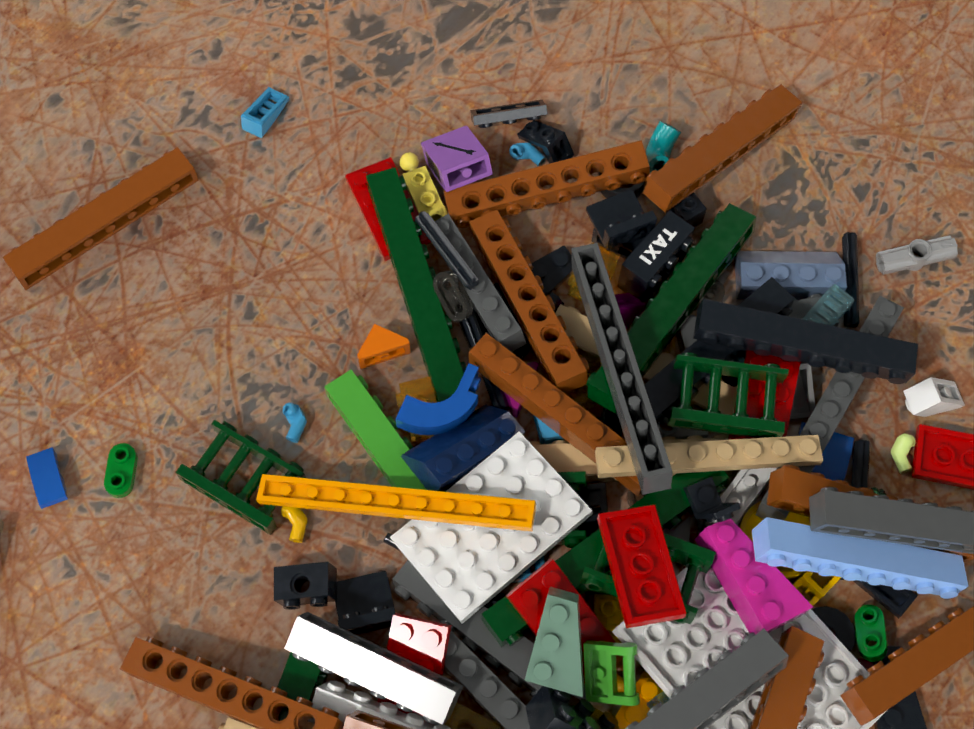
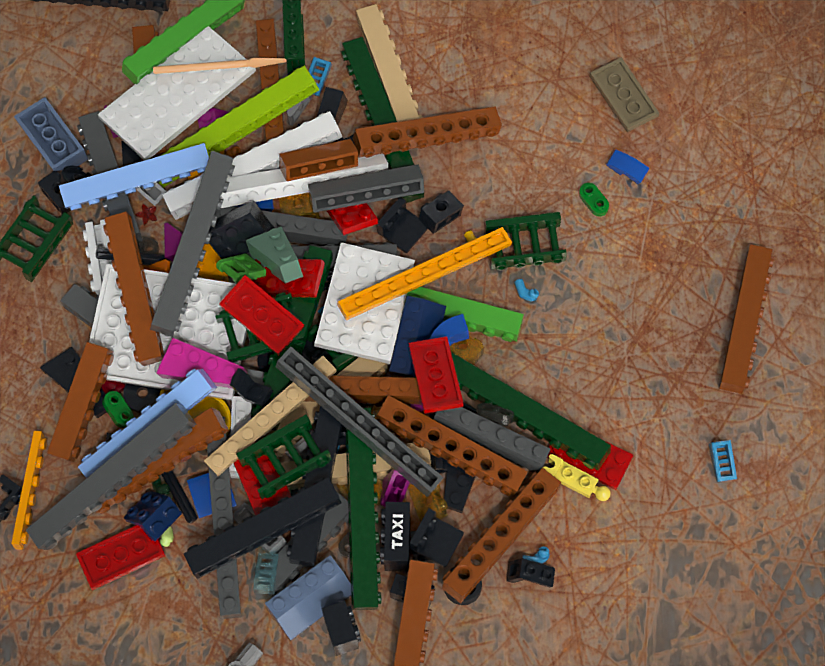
camera: 145 degrees right, 0 degrees up
orange slope [357,324,411,369] -> none
black axle [415,211,479,290] -> none
medium lavender brick [421,125,493,192] -> none
plate [470,100,547,128] -> none
teal cylinder [645,121,681,173] -> none
black axle [842,232,860,328] -> none
white slope [903,377,965,417] -> none
none -> dark blue bracket [124,491,182,541]
none -> black brick [321,601,361,656]
none -> red plate [409,336,463,414]

